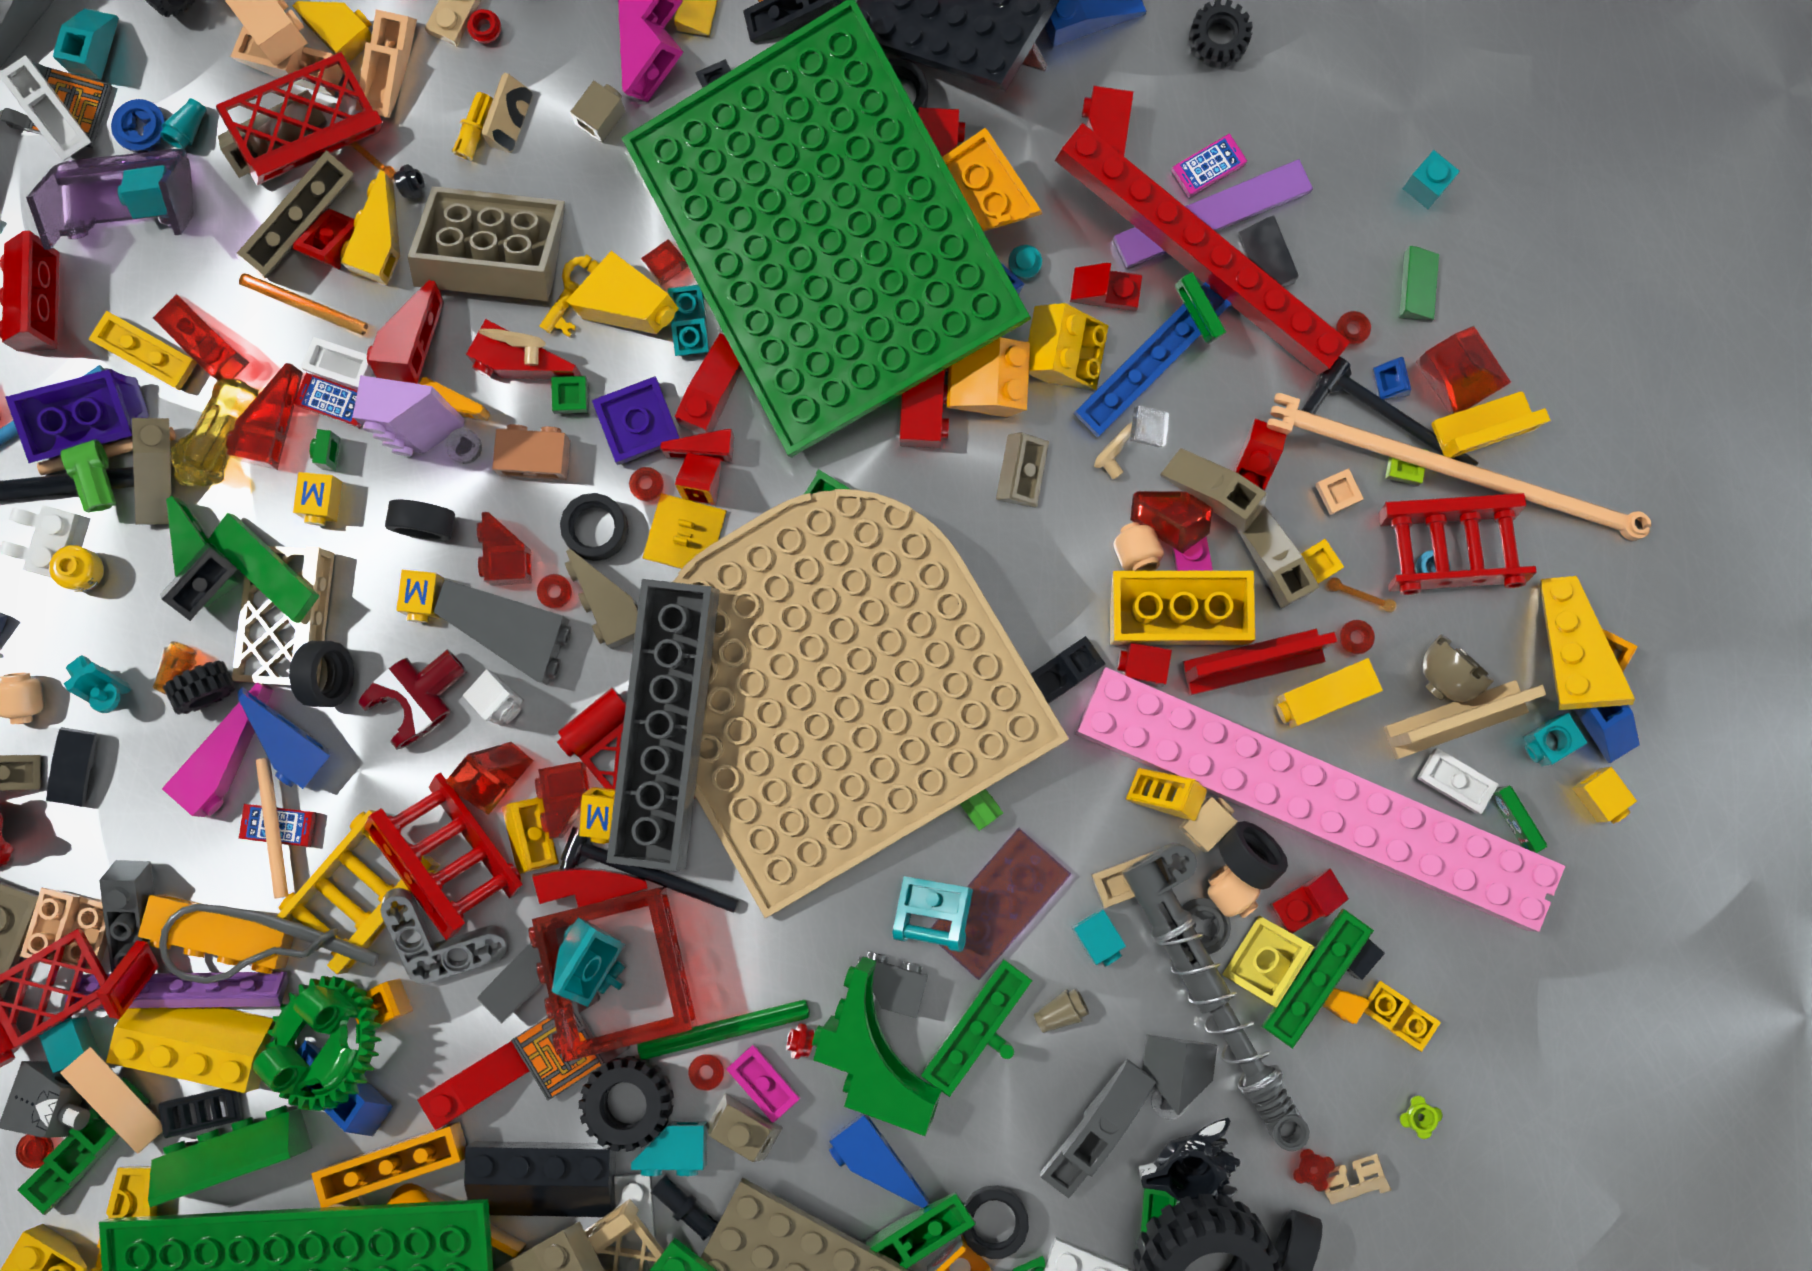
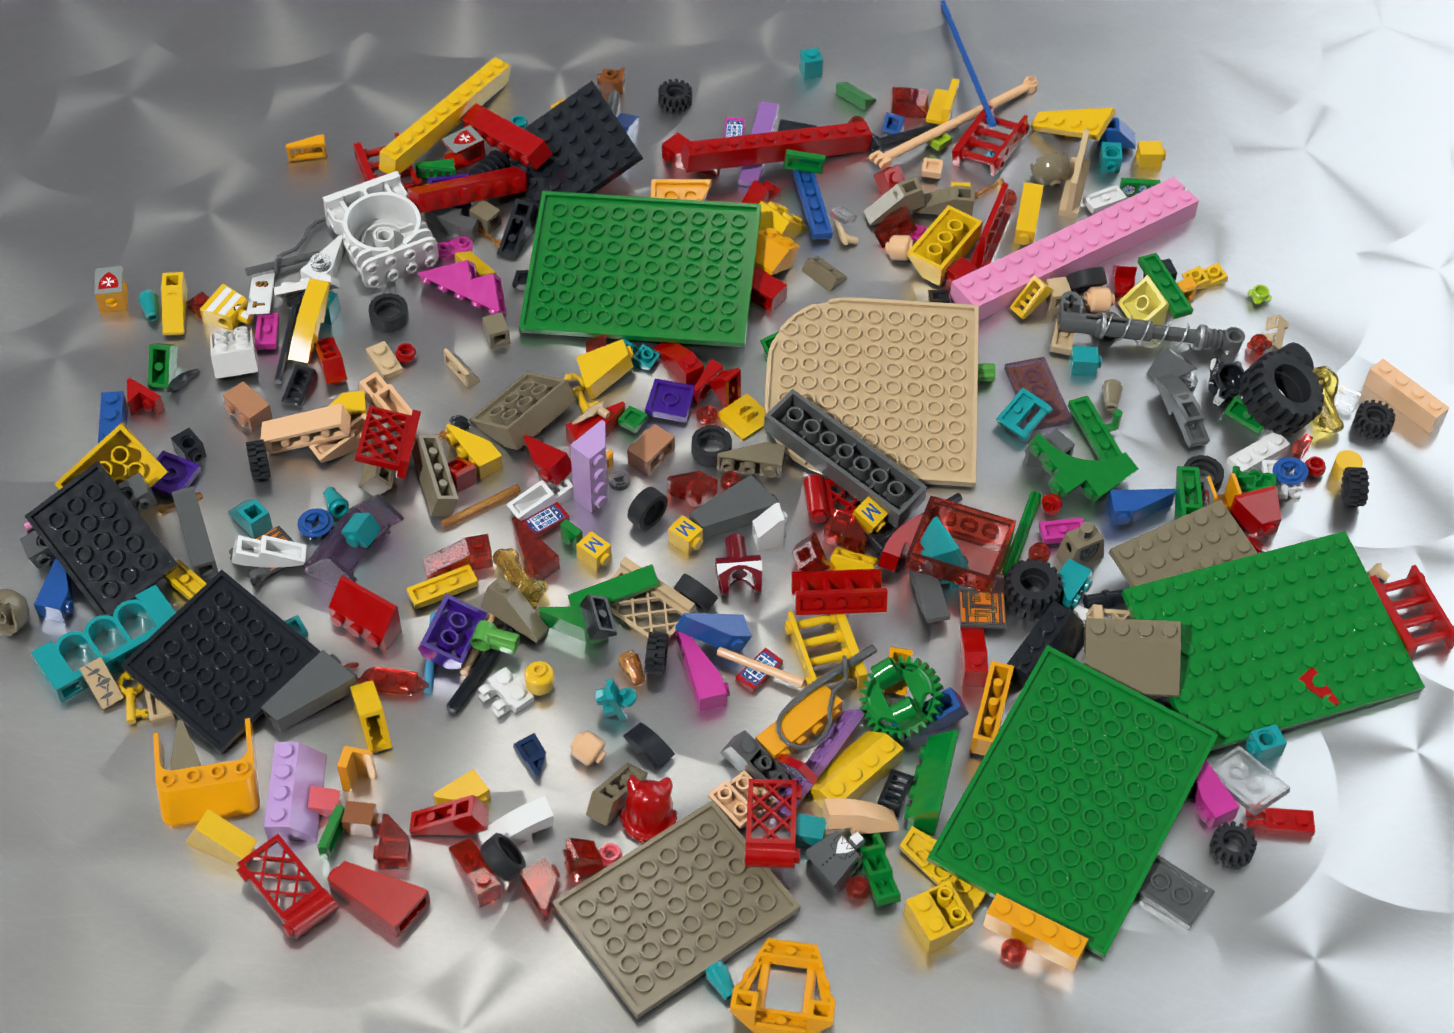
camera: 60 degrees left, 30 degrees down
dark grey beam [380,888,508,984] -> none
yellow axle [452,92,493,161] -> none
none -> blue piece [940,0,997,128]

